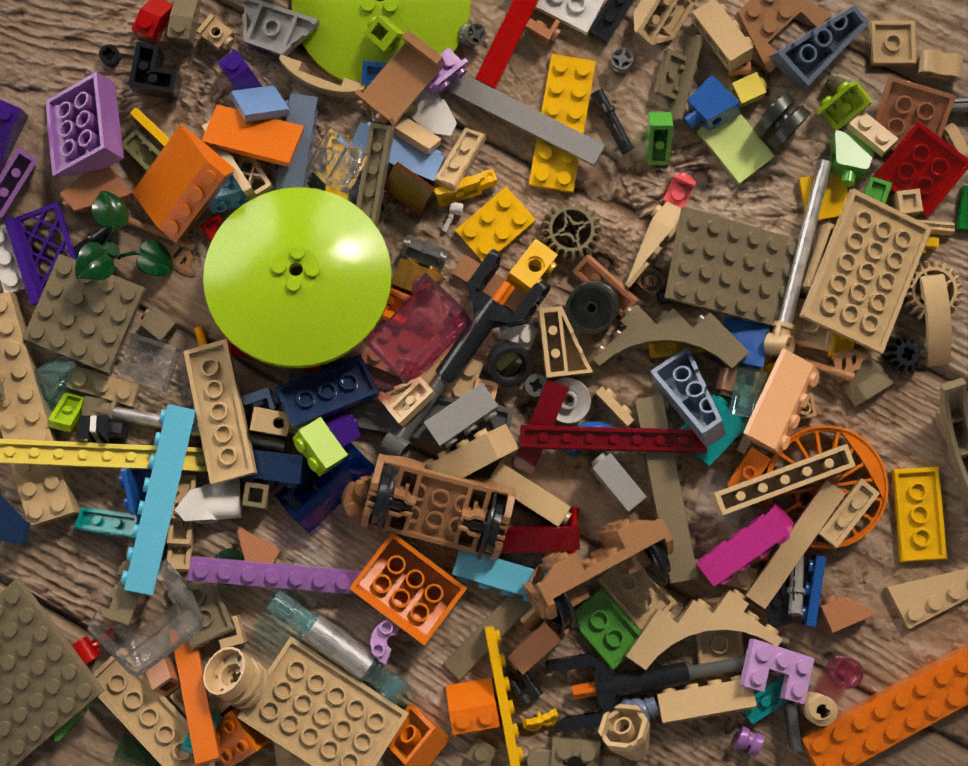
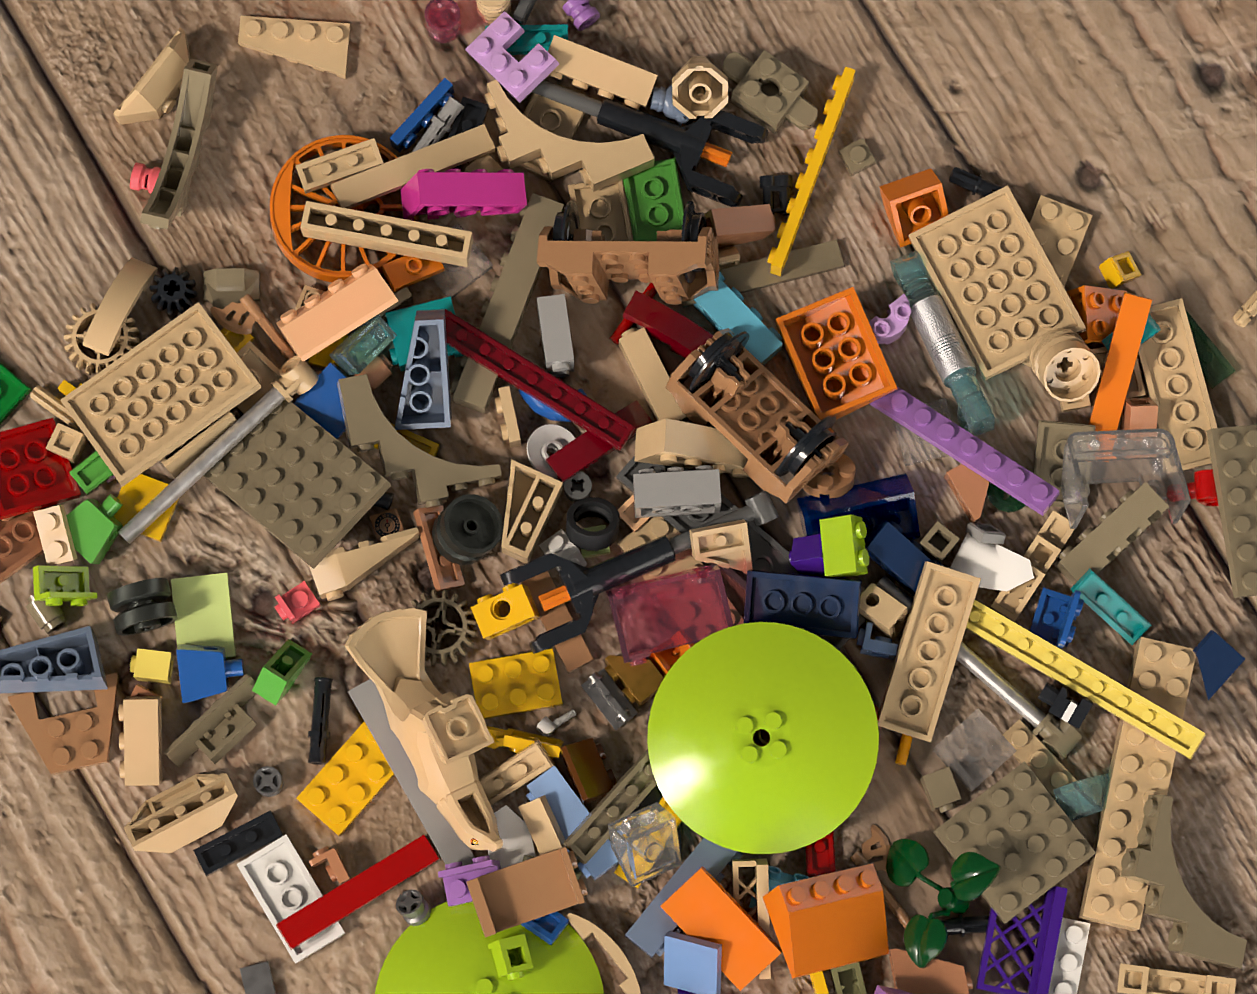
camera: 150 degrees left, 5 degrees down
lime slope [48,392,84,432] -> none
medium azure brick [120,404,196,596] -> none
tan panel [219,615,247,649] -> none
orange slope [445,677,500,735] -> none
yellow piece [522,708,558,731] -> none
nougat slope [818,594,876,633] -> none
yellow tile [891,467,947,562] -> none
none -> tan animal [344,608,503,852]
none -> light grey tile [965,522,1006,544]

